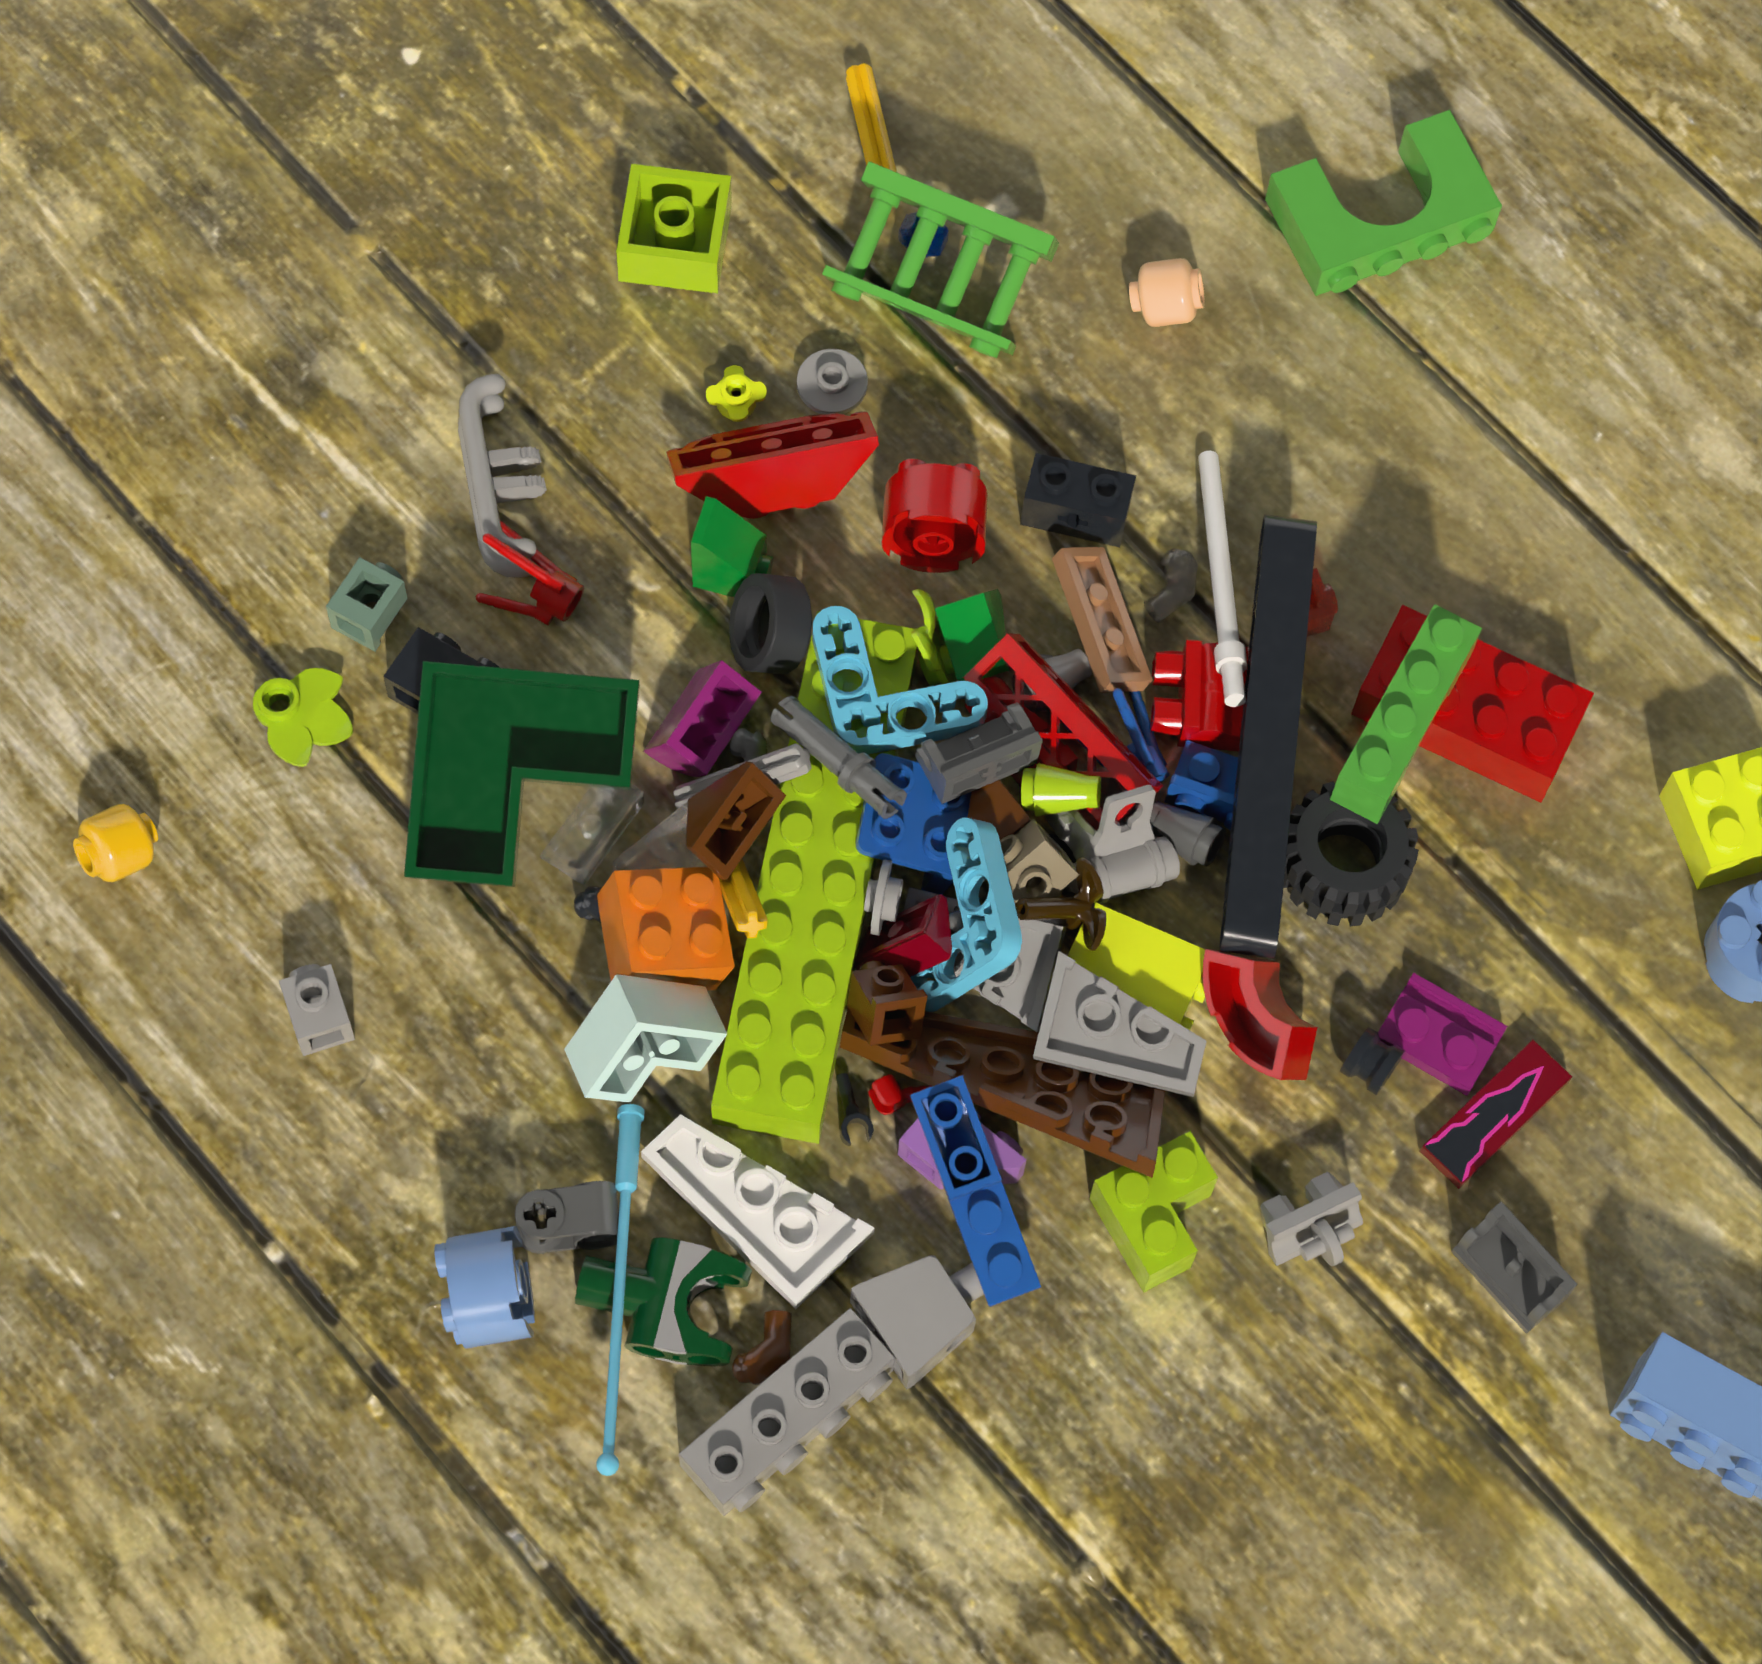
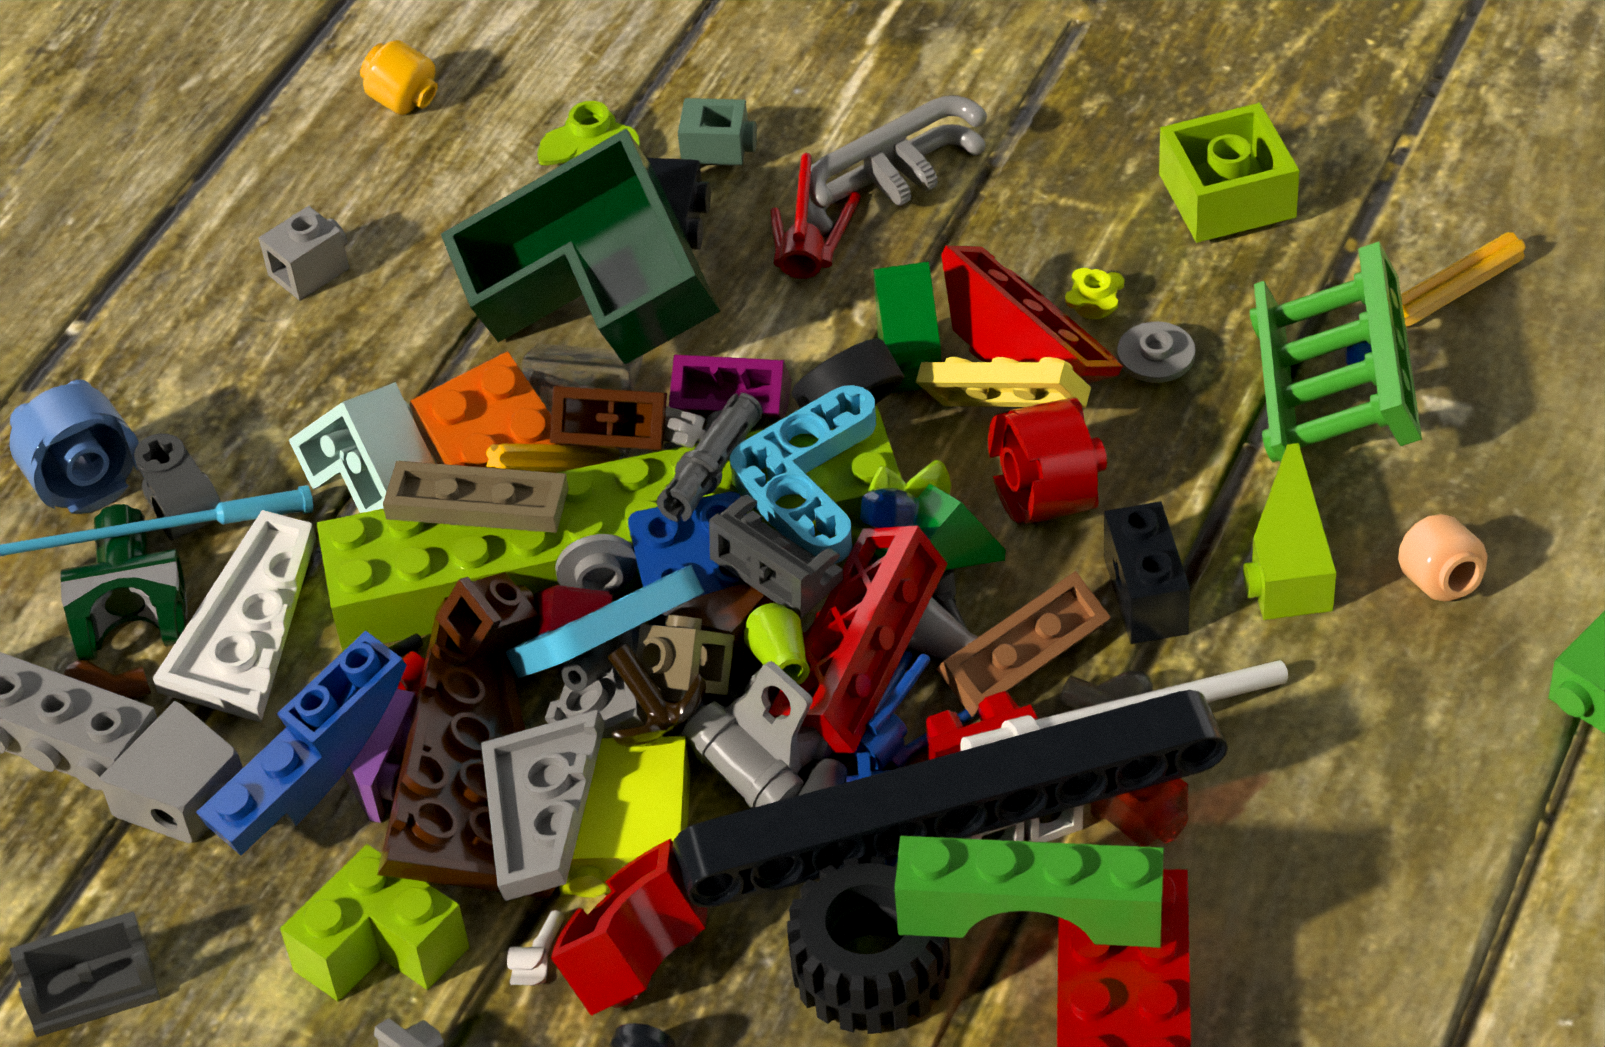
camera: 75 degrees right, 20 degrees down
none -> dark grey hinge [9,911,161,1038]
none -> dark tan plate [383,461,569,533]
none -> white hand [507,910,565,986]
none -> clear blue tile [860,488,919,528]
none -> light yellow plate [916,357,1091,408]
none -> lime slope [1243,443,1336,620]

